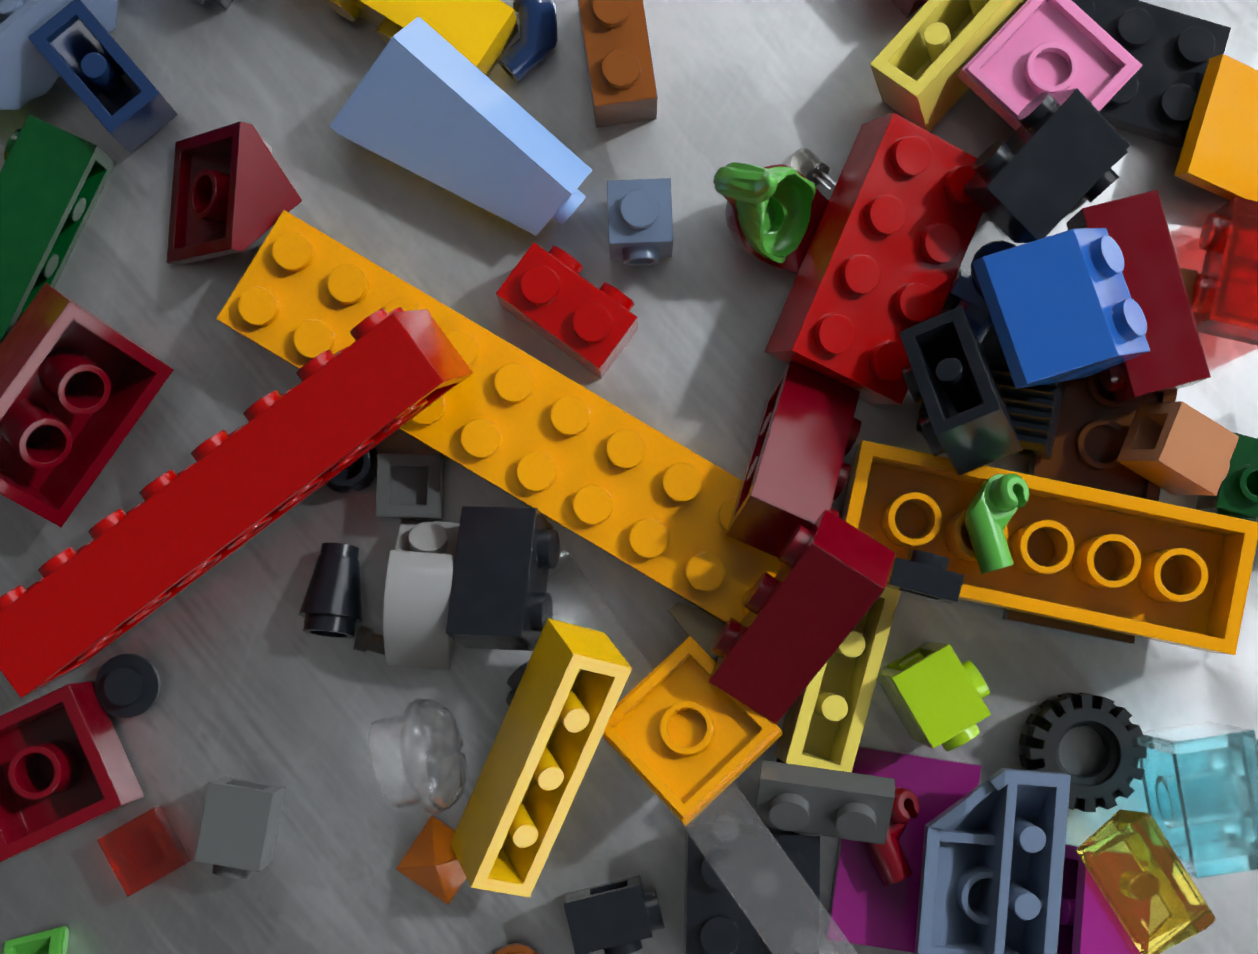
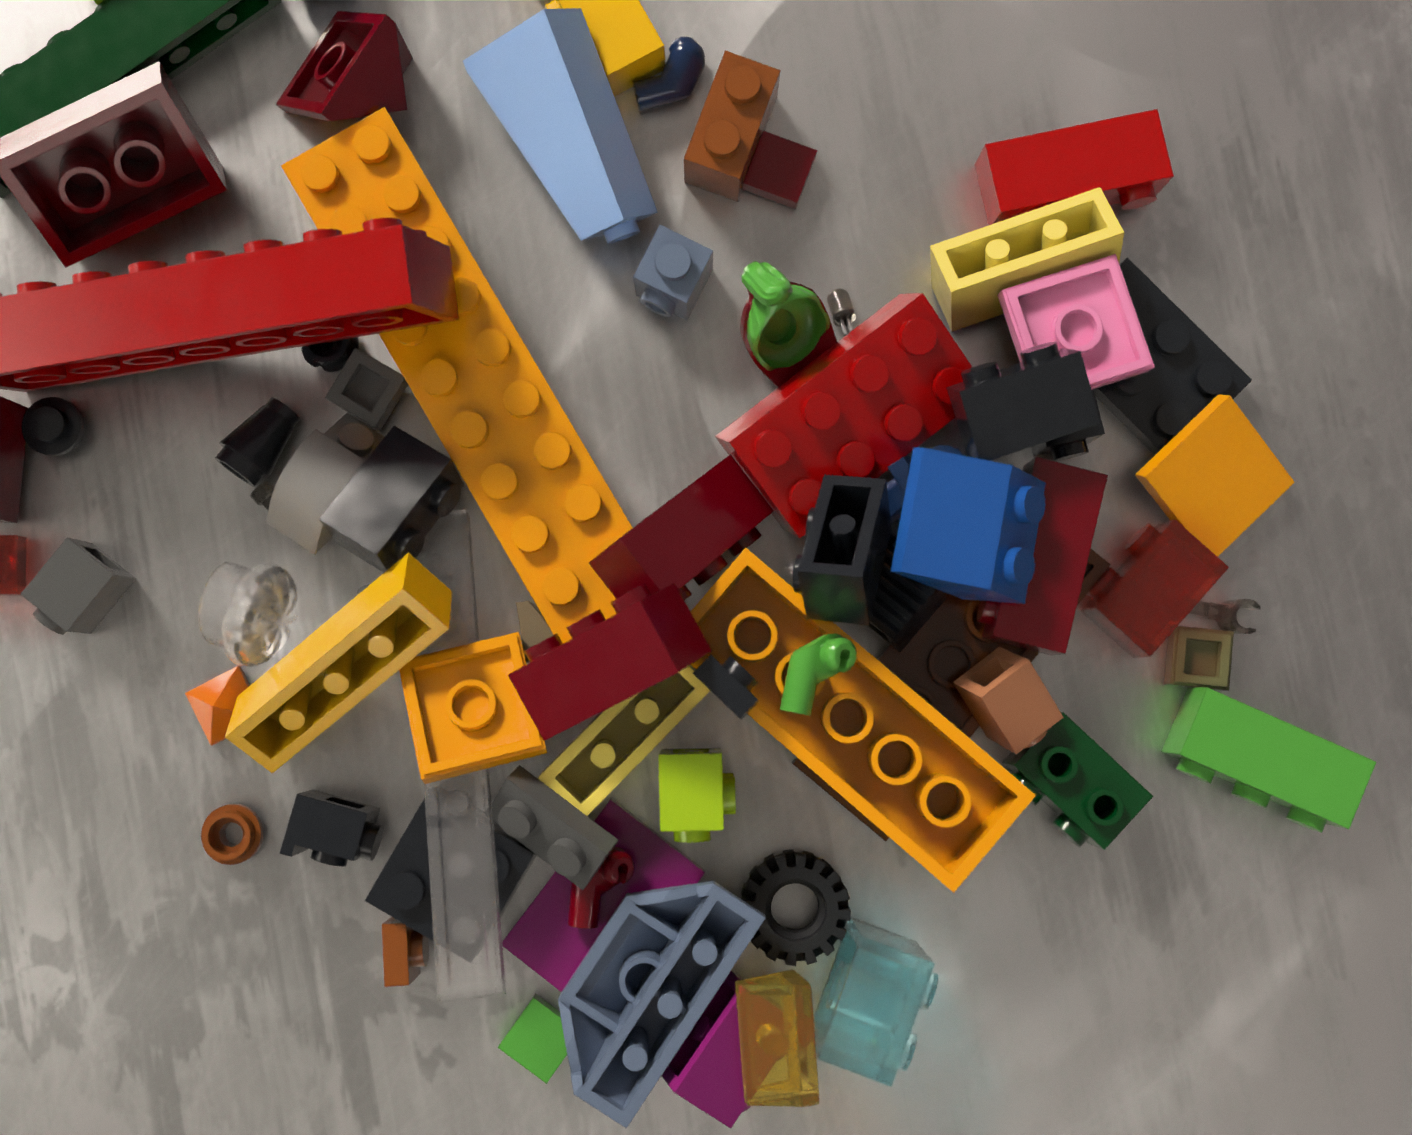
camera: 25 degrees right, 0 degrees up
red brick [495,242,638,379] -> none
none -> dark red tile [743,130,817,209]

